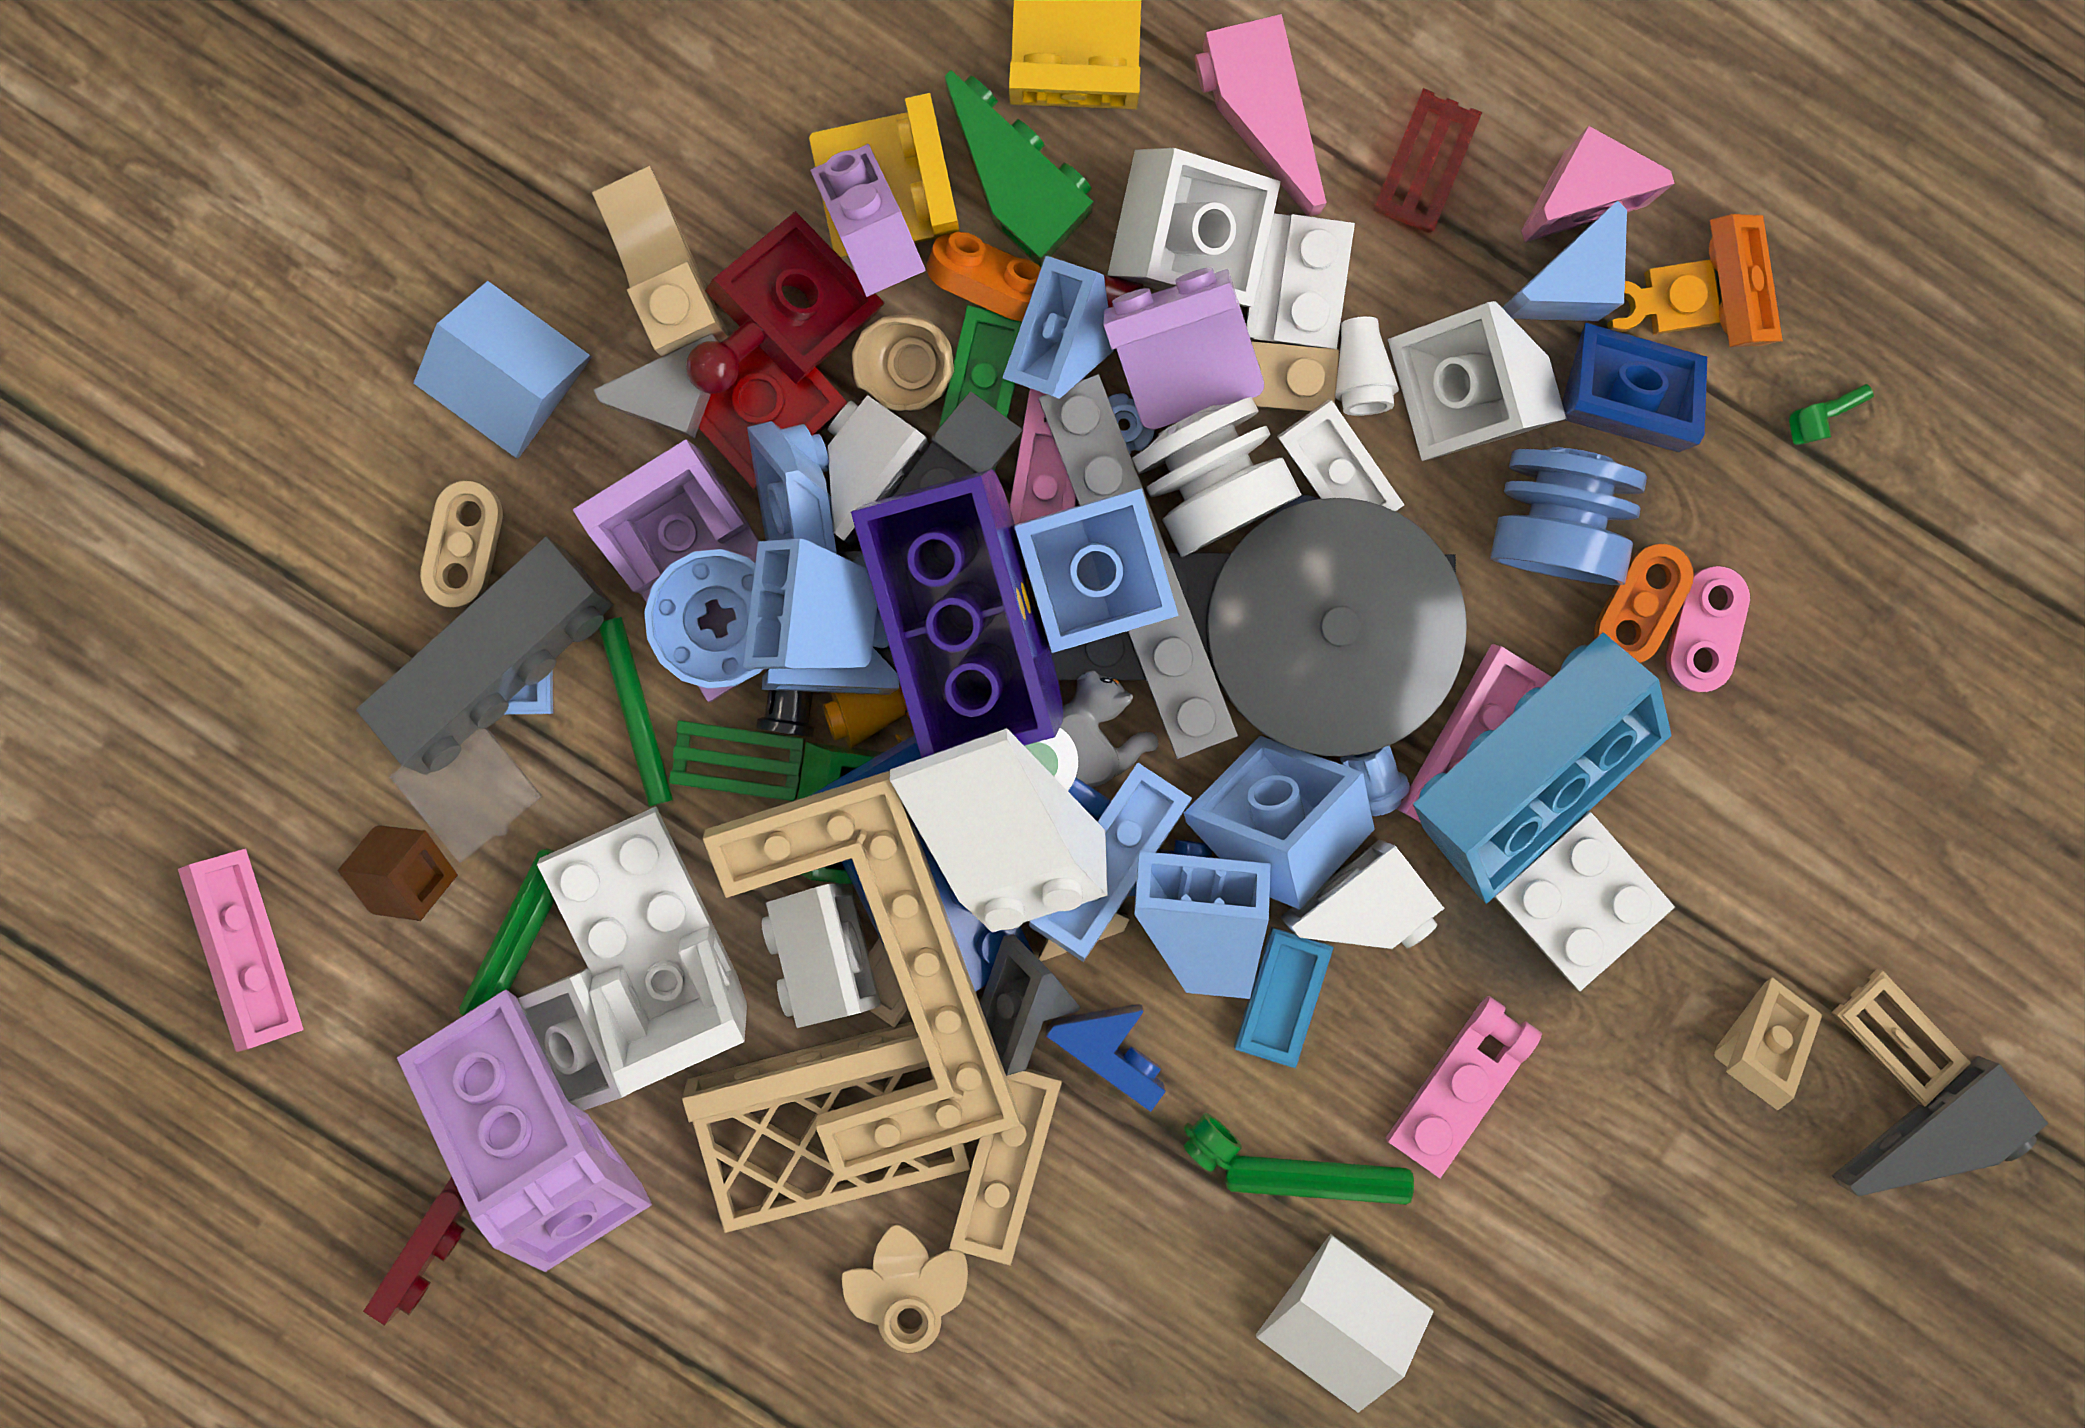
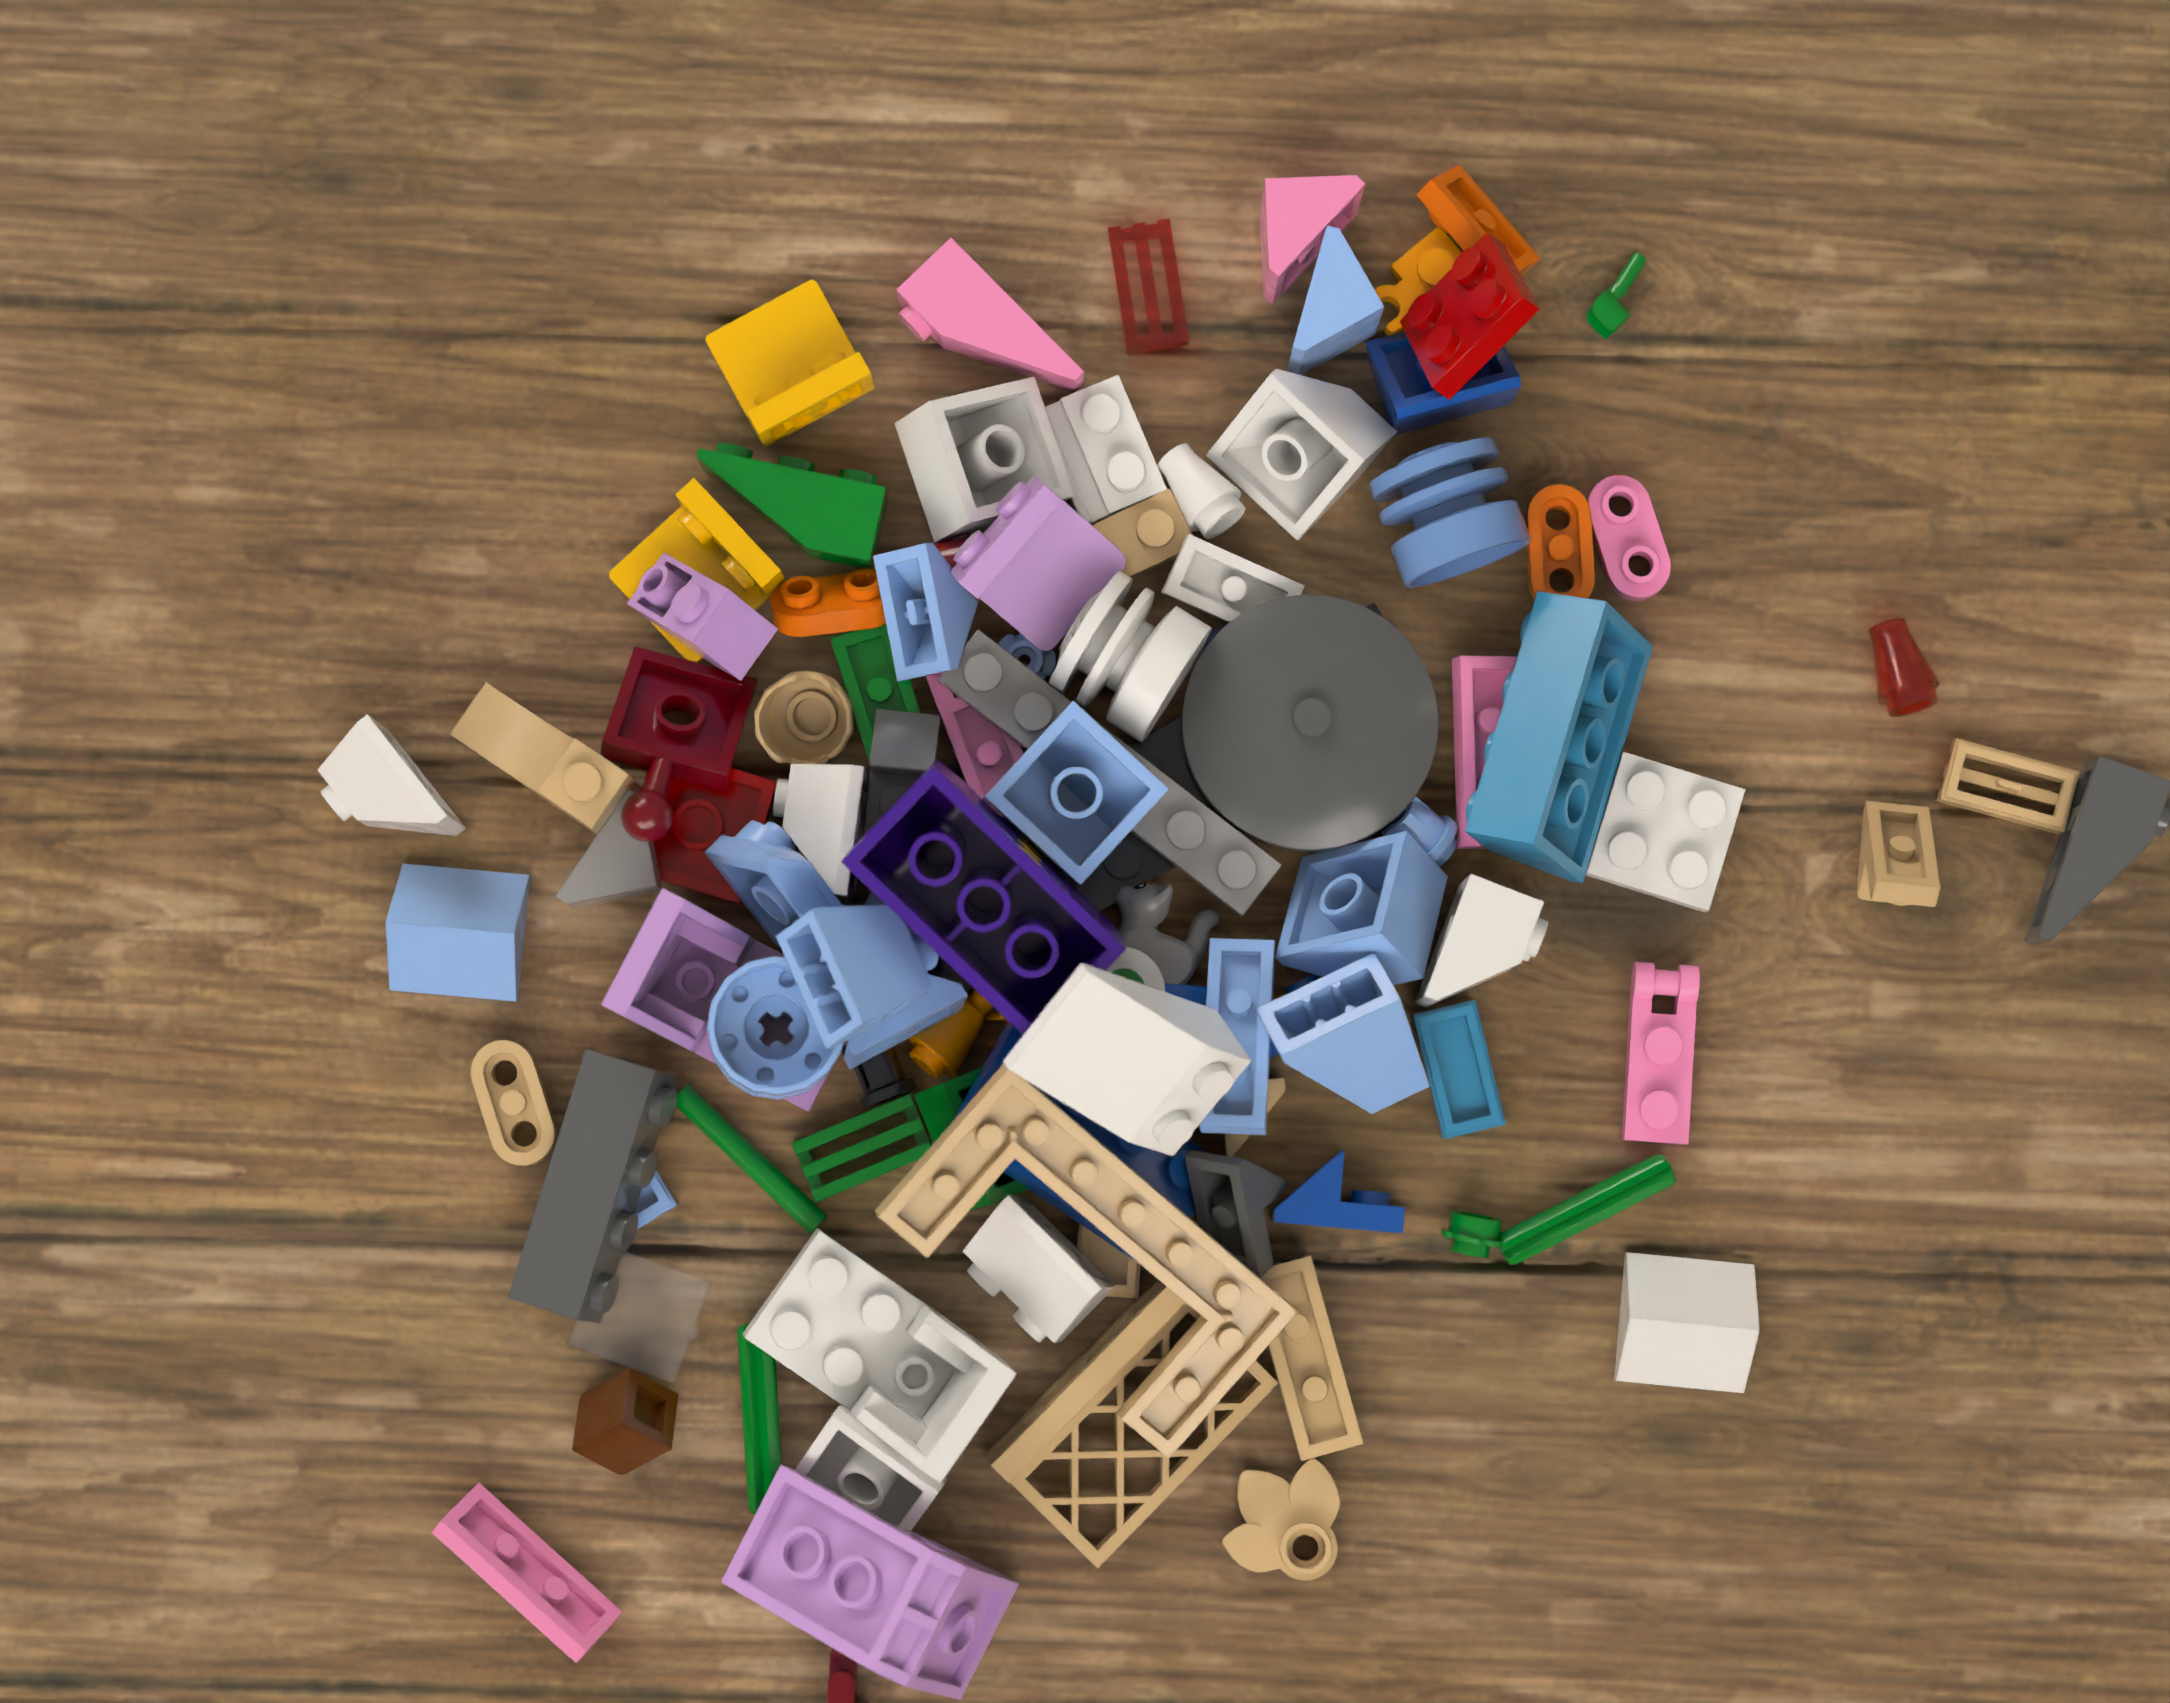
camera: 30 degrees left, 5 degrees down
none -> white slope [318,714,466,836]
none -> red plate [1400,231,1540,400]
none -> clear red cone [1869,618,1940,717]

